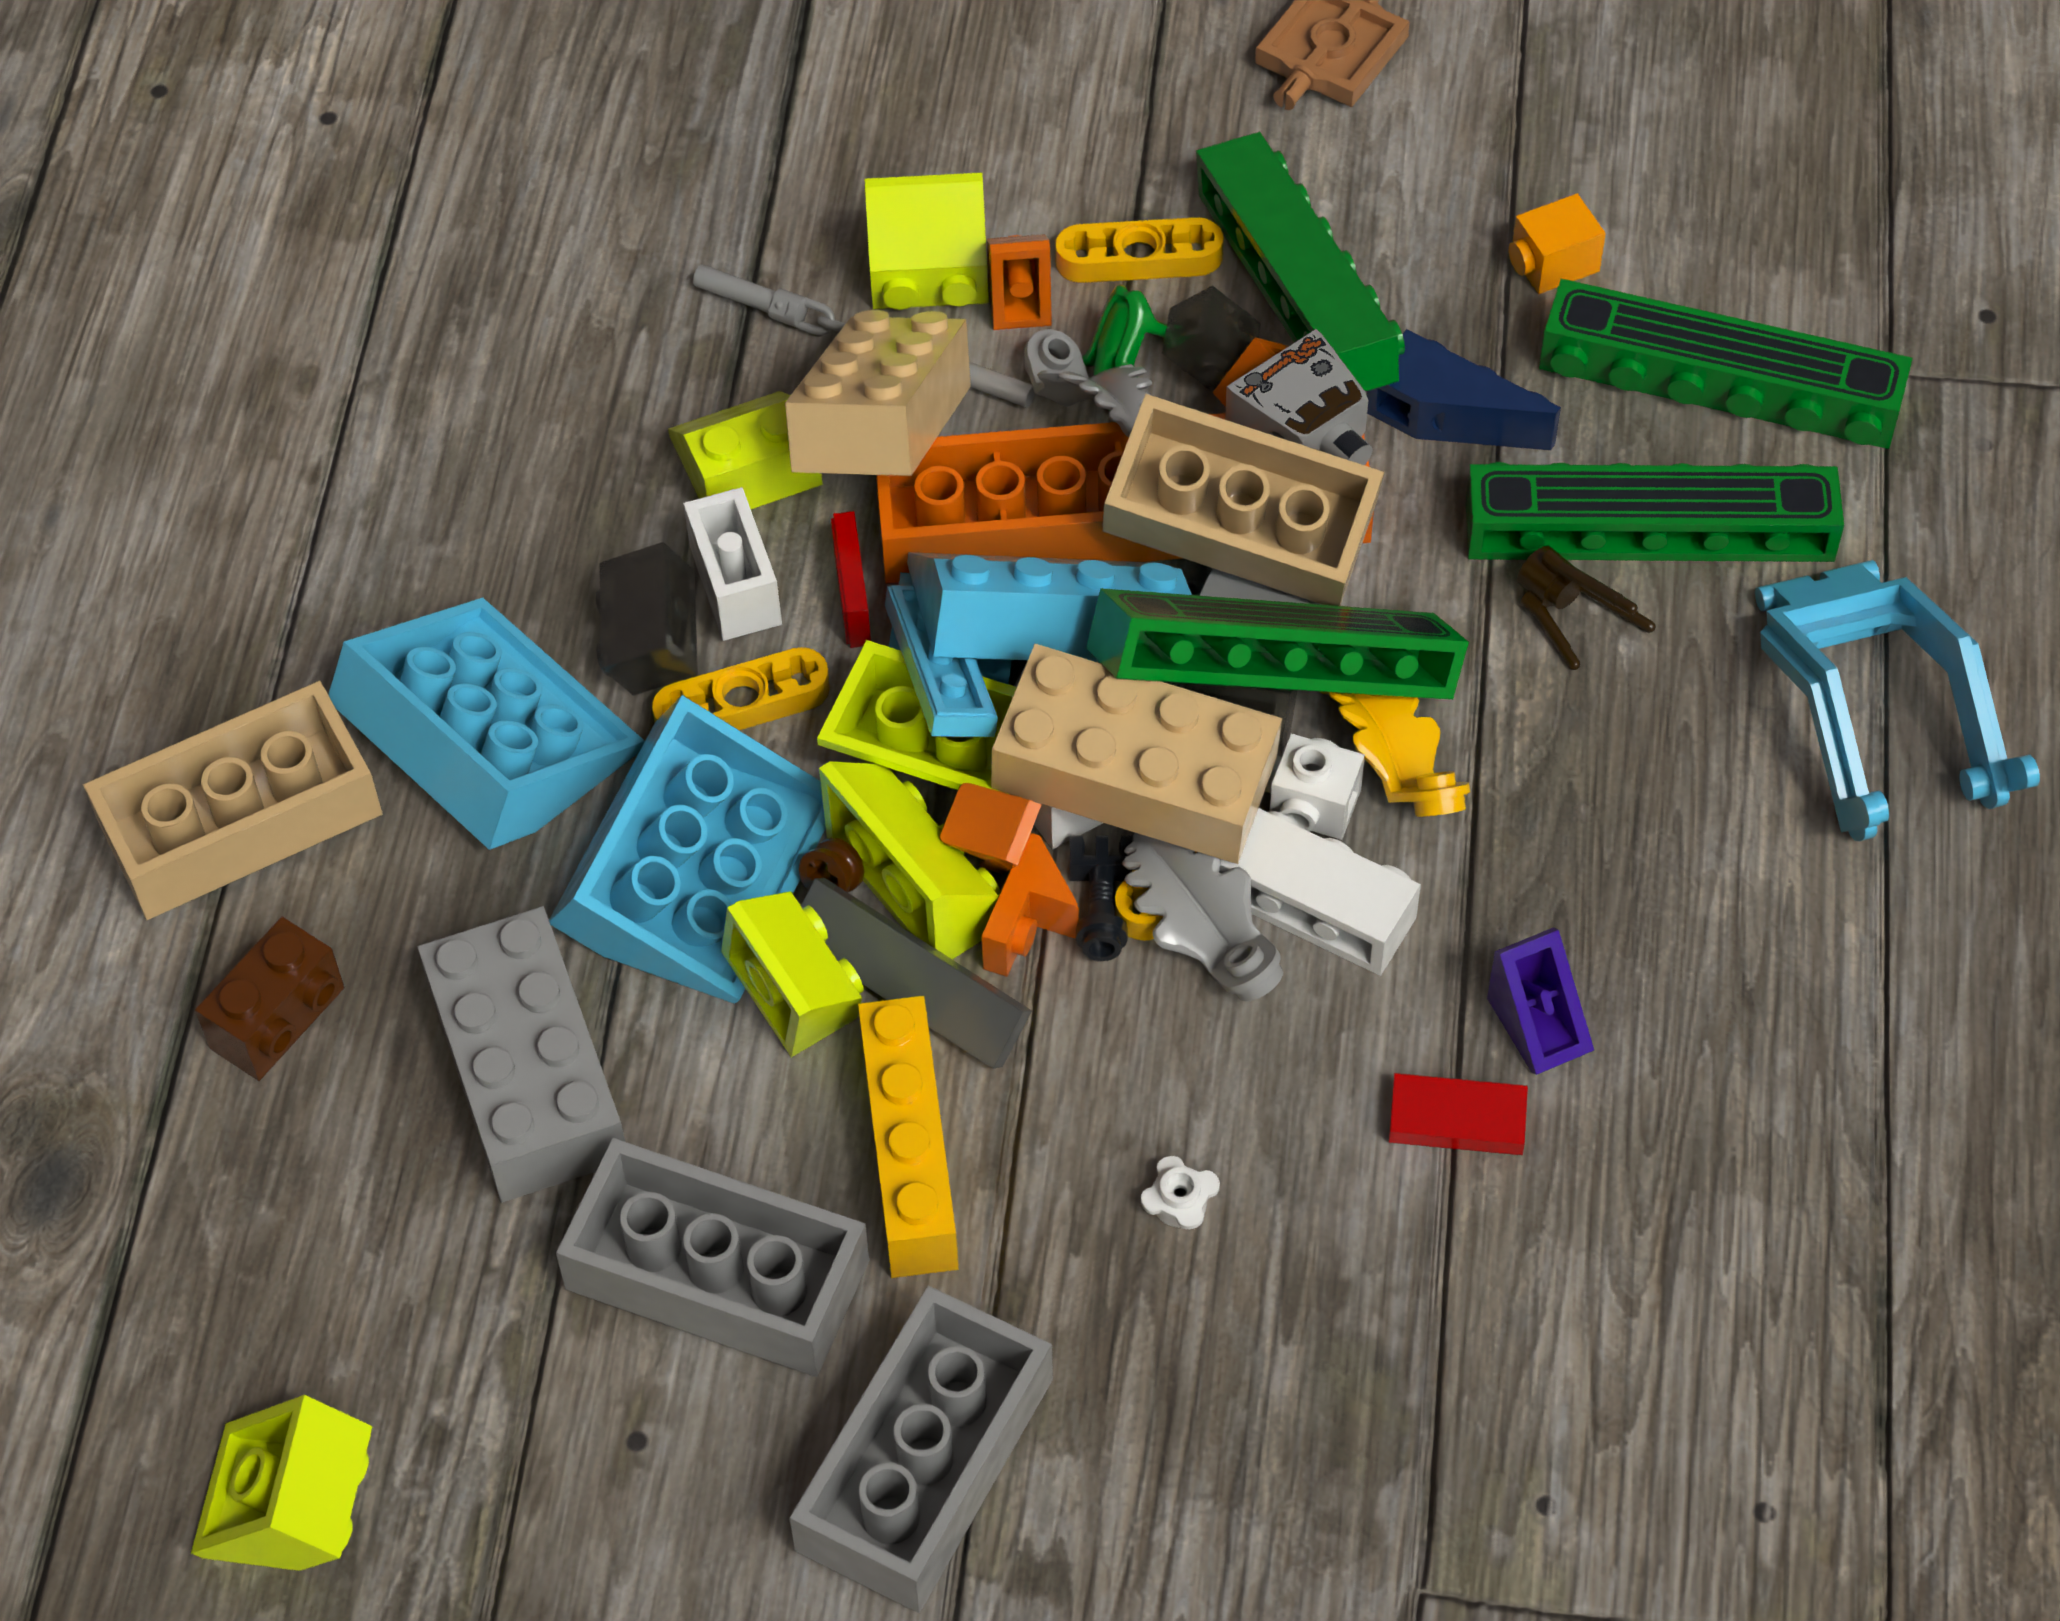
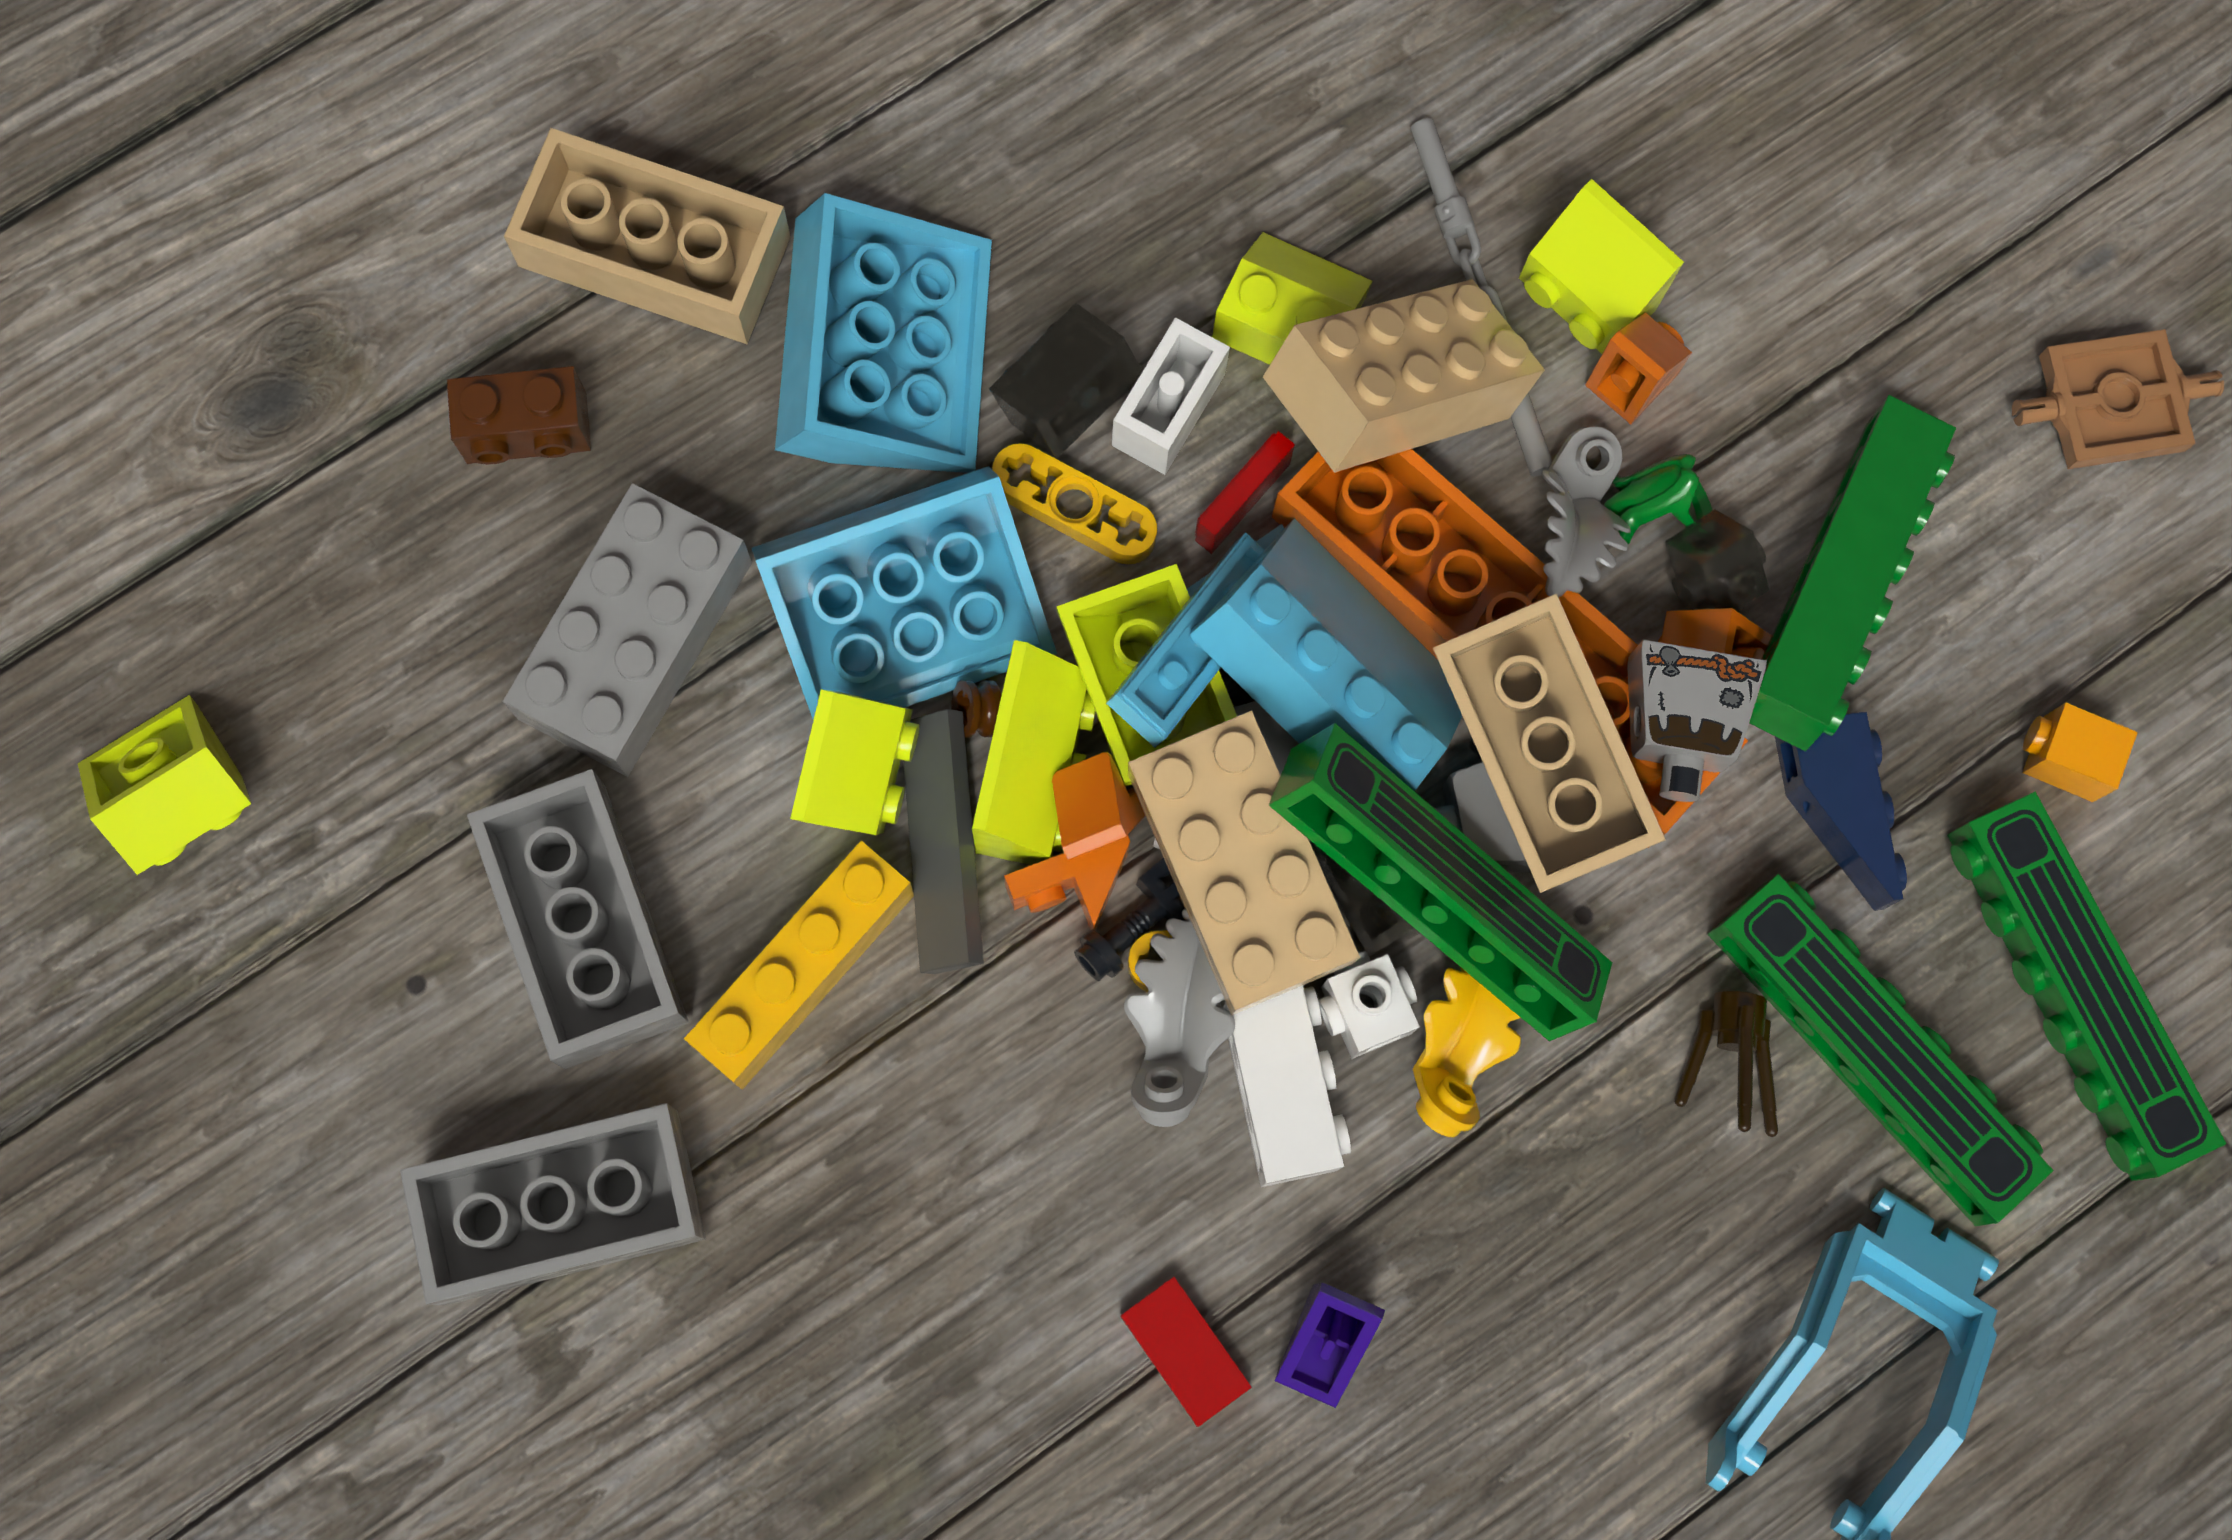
camera: 40 degrees right, 20 degrees up
yellow beam [1056,217,1223,283] -> none
white plate [1141,1156,1220,1229] -> none

